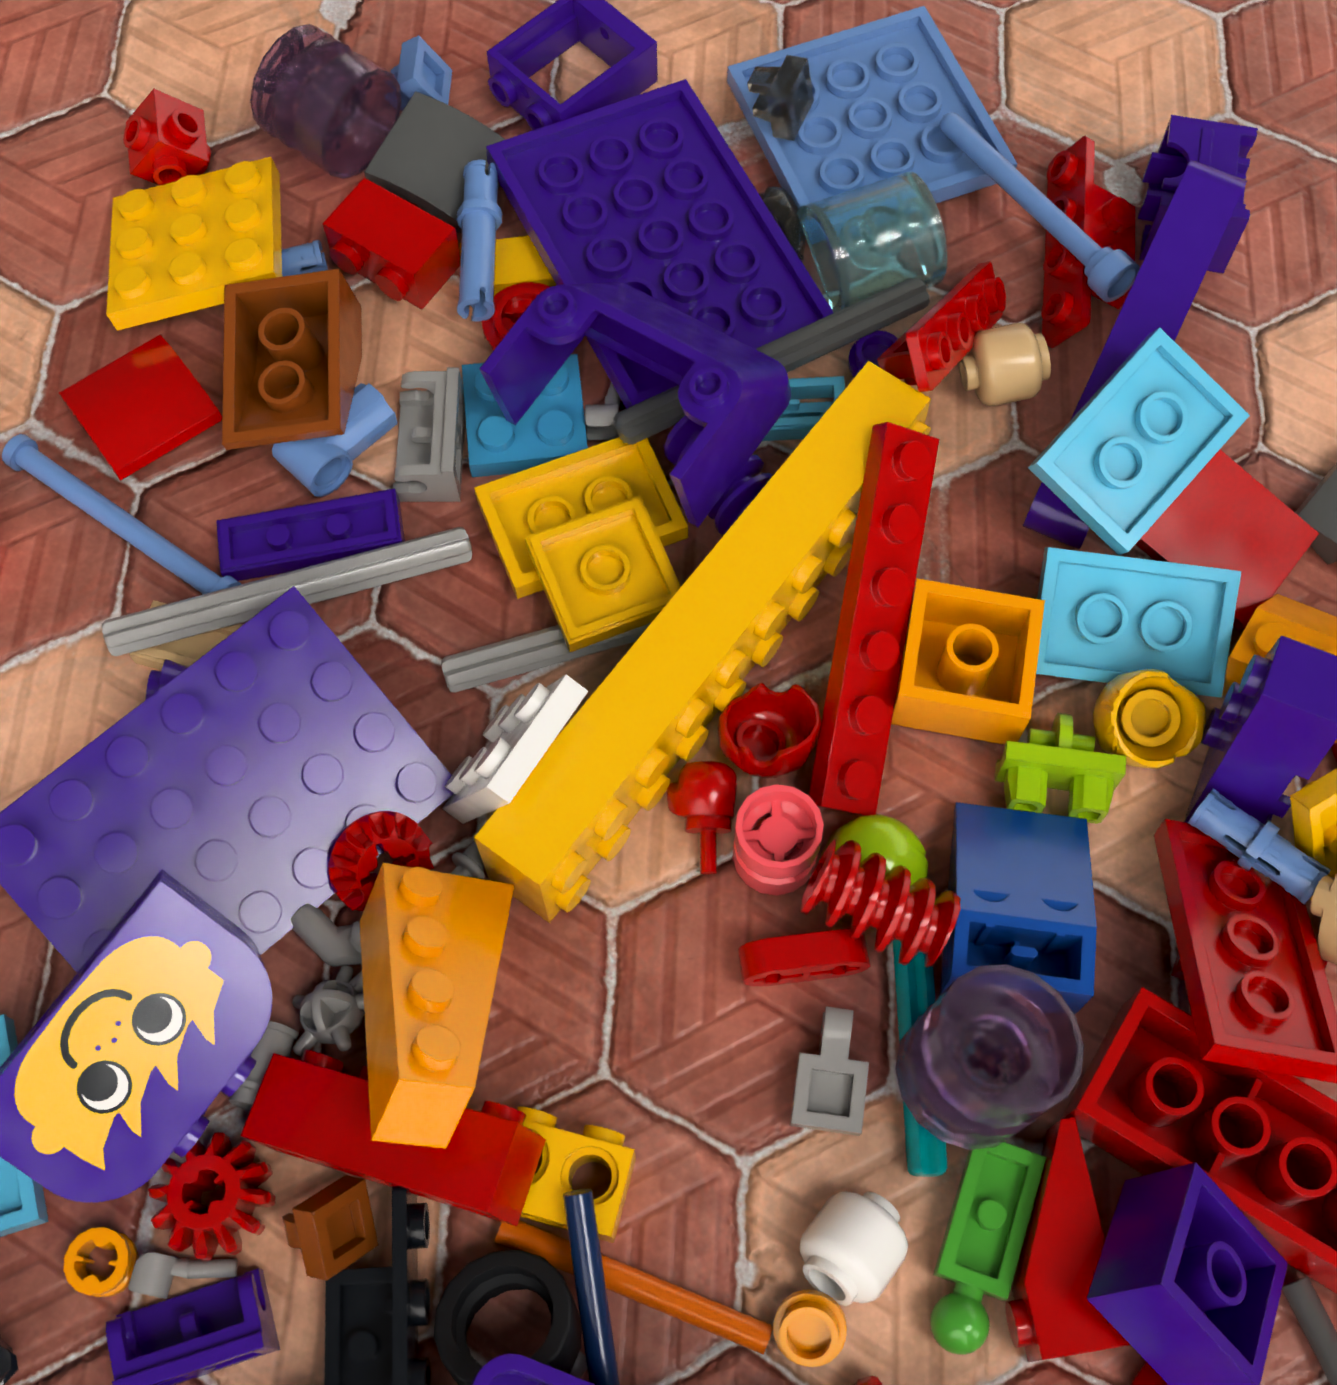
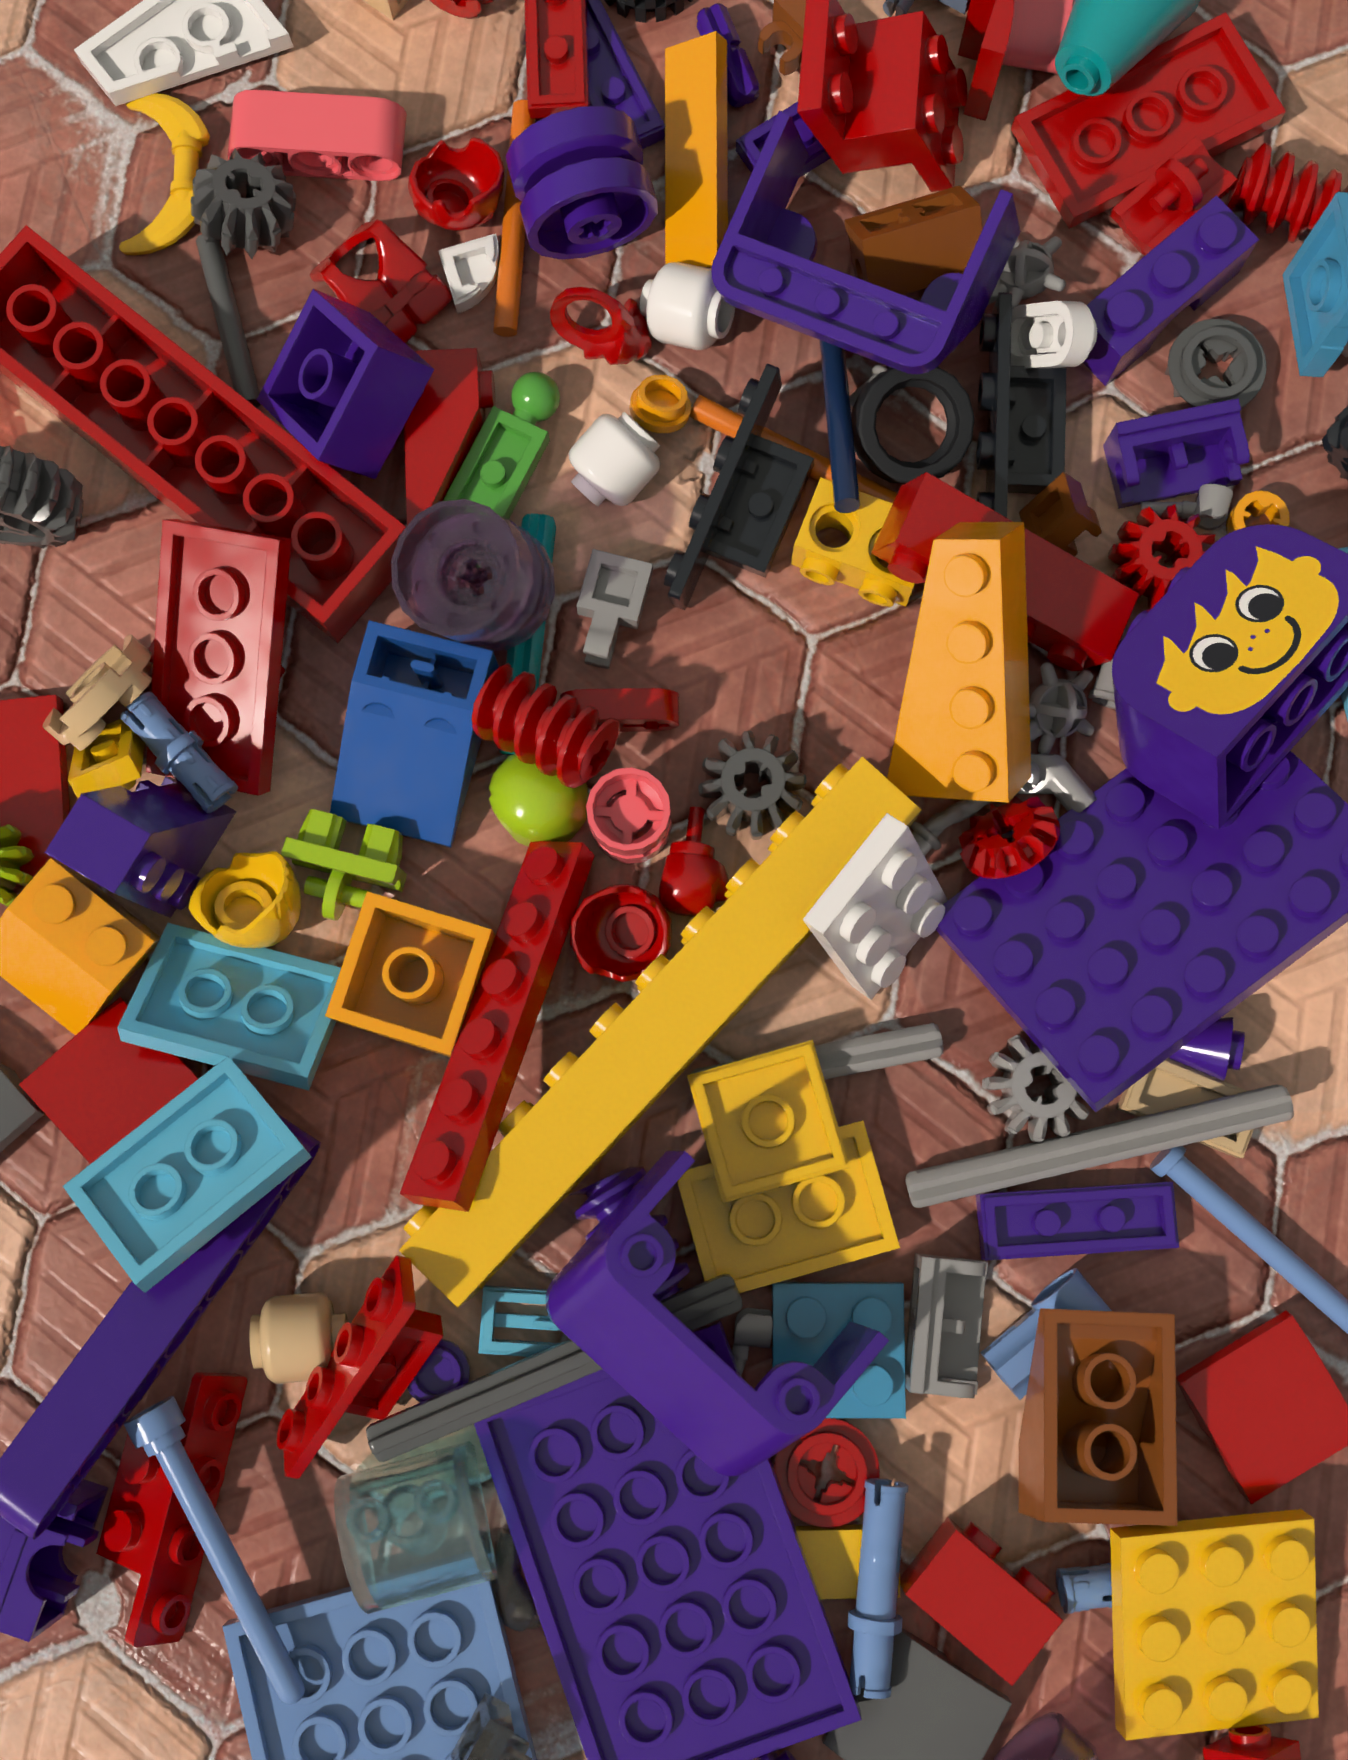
camera: 170 degrees left, 15 degrees up
none -> black bracket [664,363,814,610]
none -> dark grey gear [698,731,807,840]
none -> light grey gear [982,1035,1089,1142]

